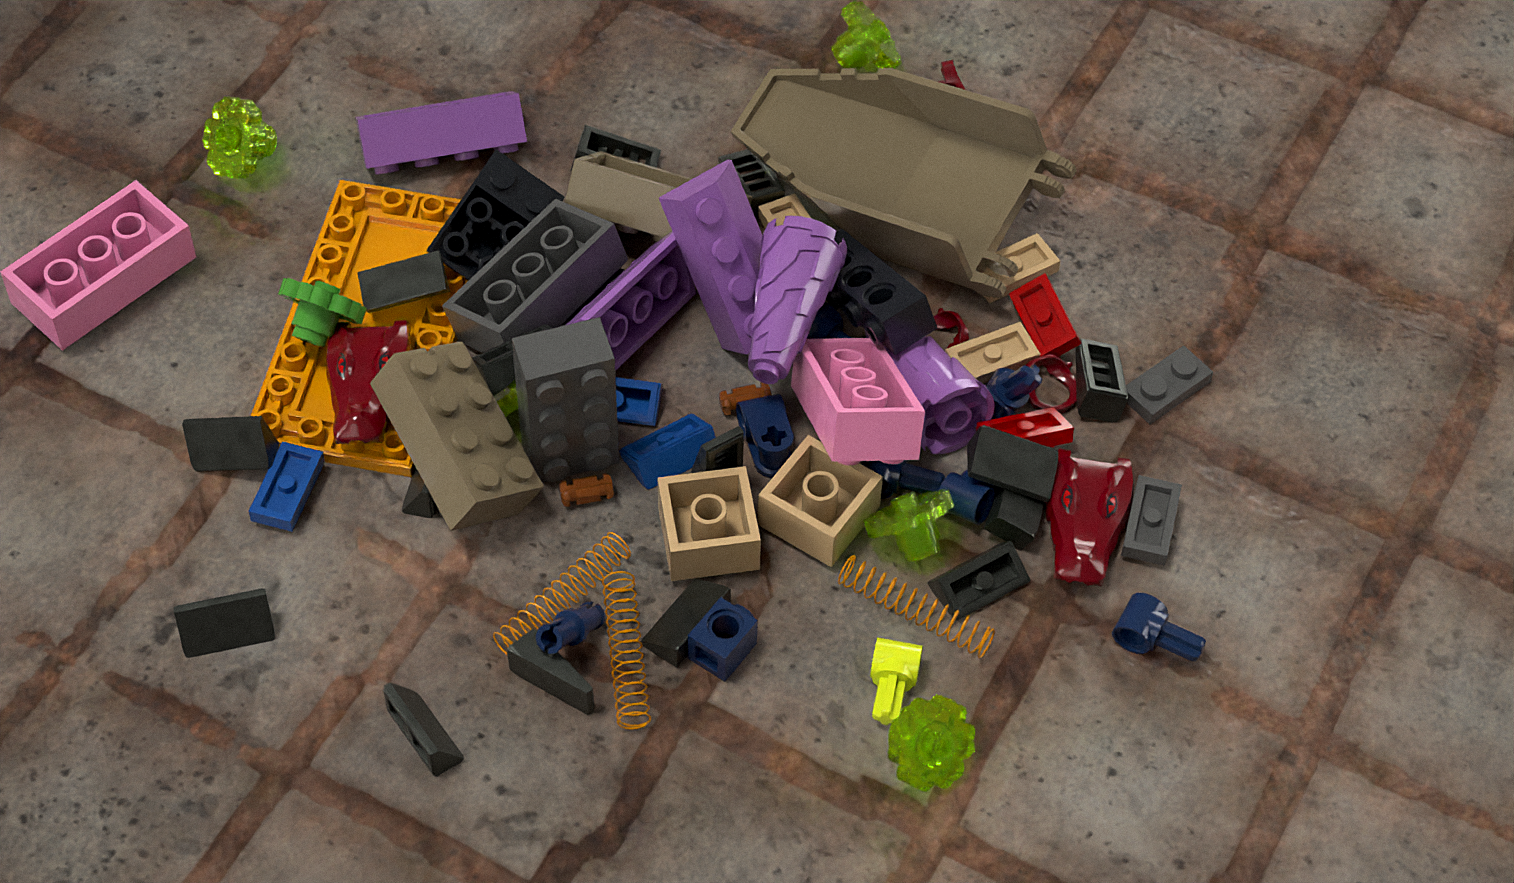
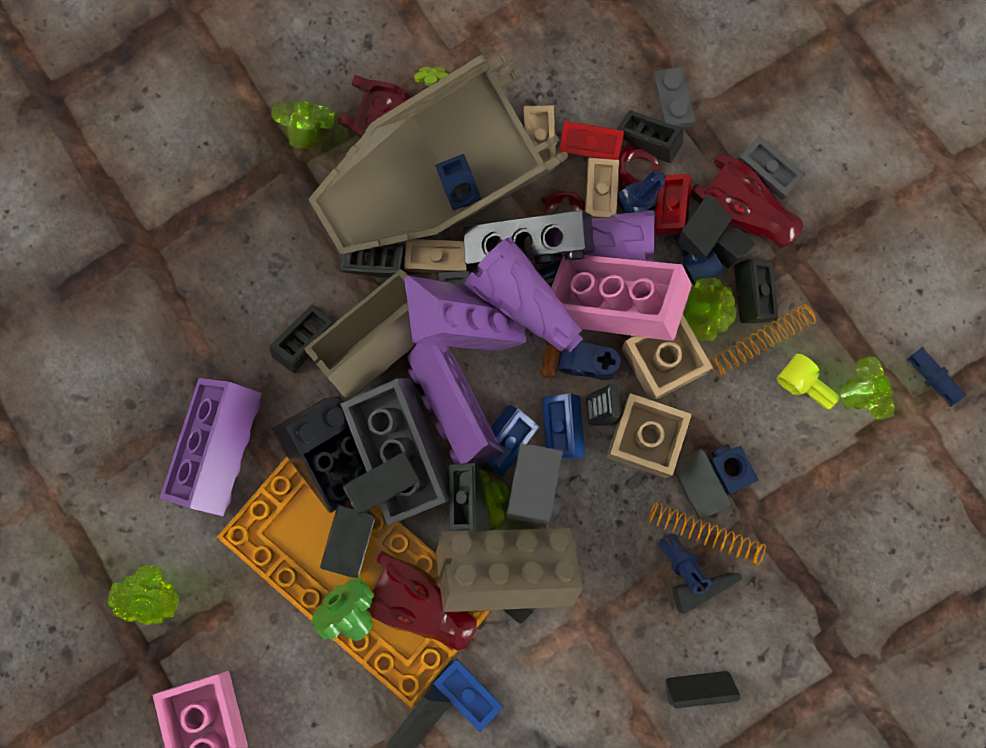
camera: 60 degrees left, 25 degrees up
light orange piece [493,532,631,655] -> none
dark orange piece [559,473,614,507] -> none
dark blue axle [1112,593,1206,662] -> none
none -> pearl dark grey slope [343,452,421,515]
none -> dark blue brick [435,154,481,211]
none -> dark blue pin [906,347,967,407]

